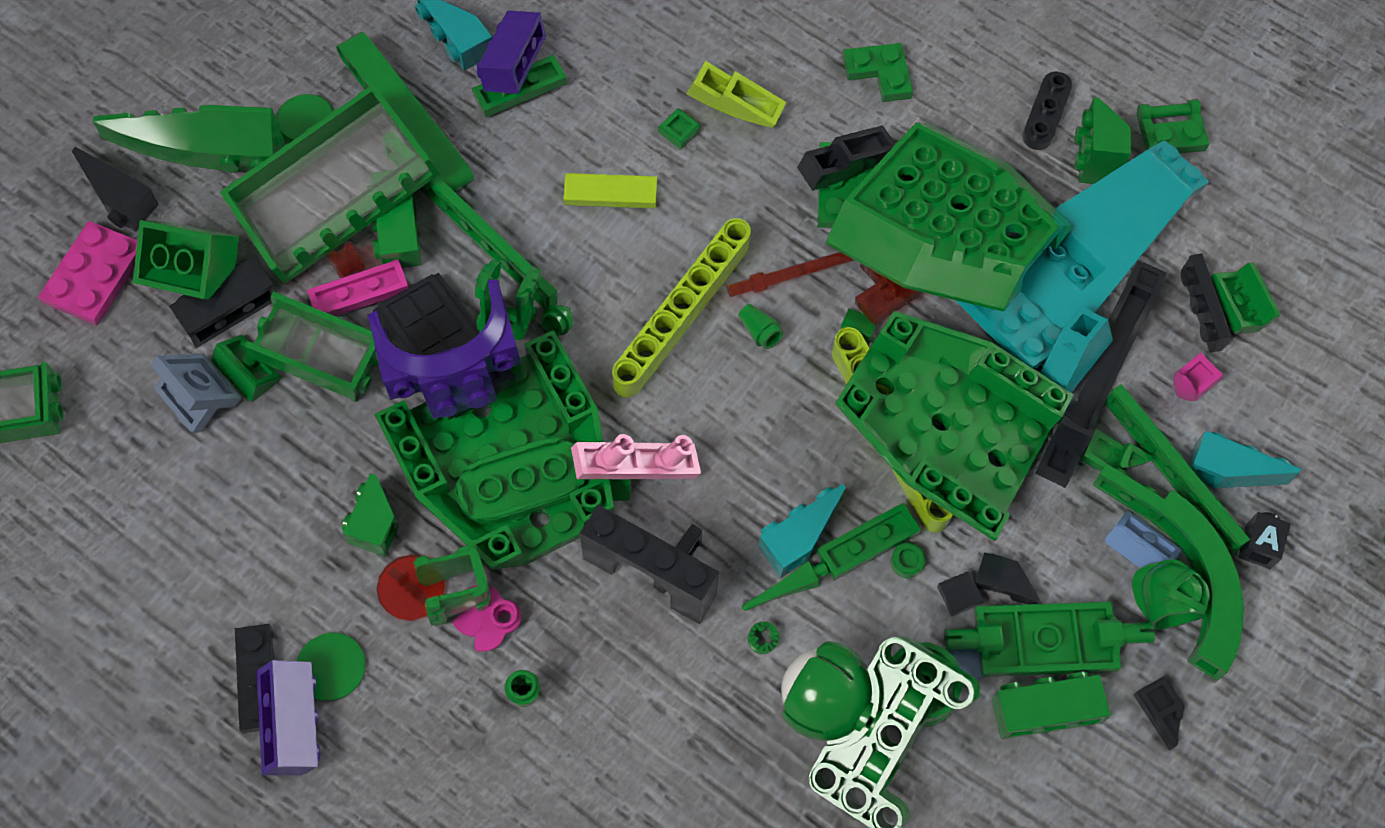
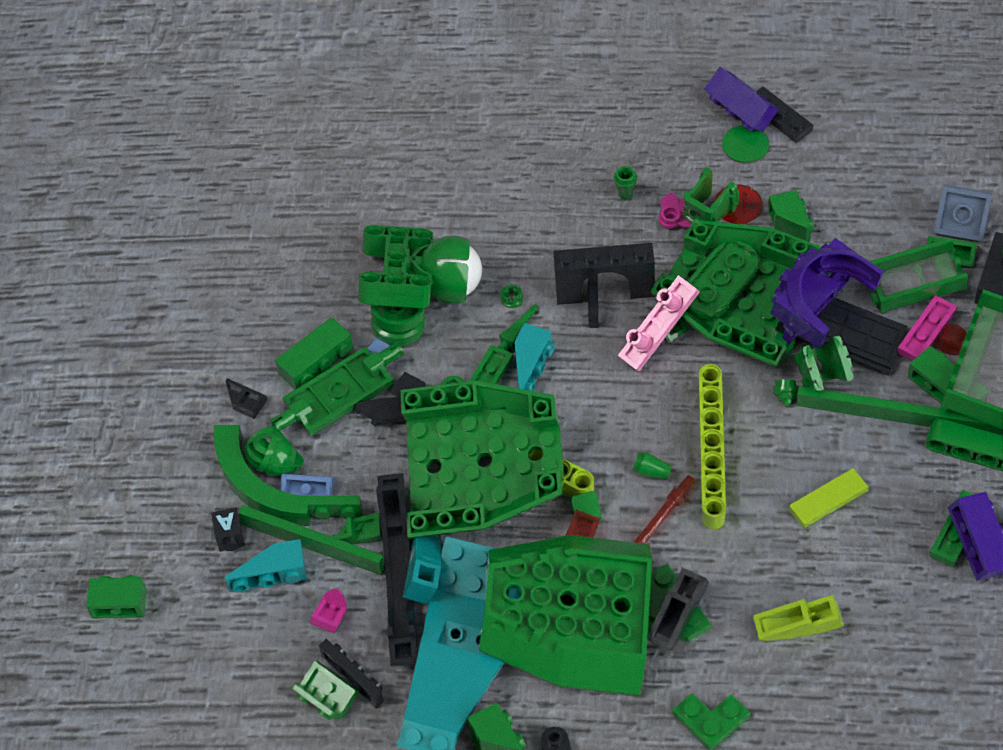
camera: 155 degrees right, 10 degrees down
green tile [658,108,701,150] -> none

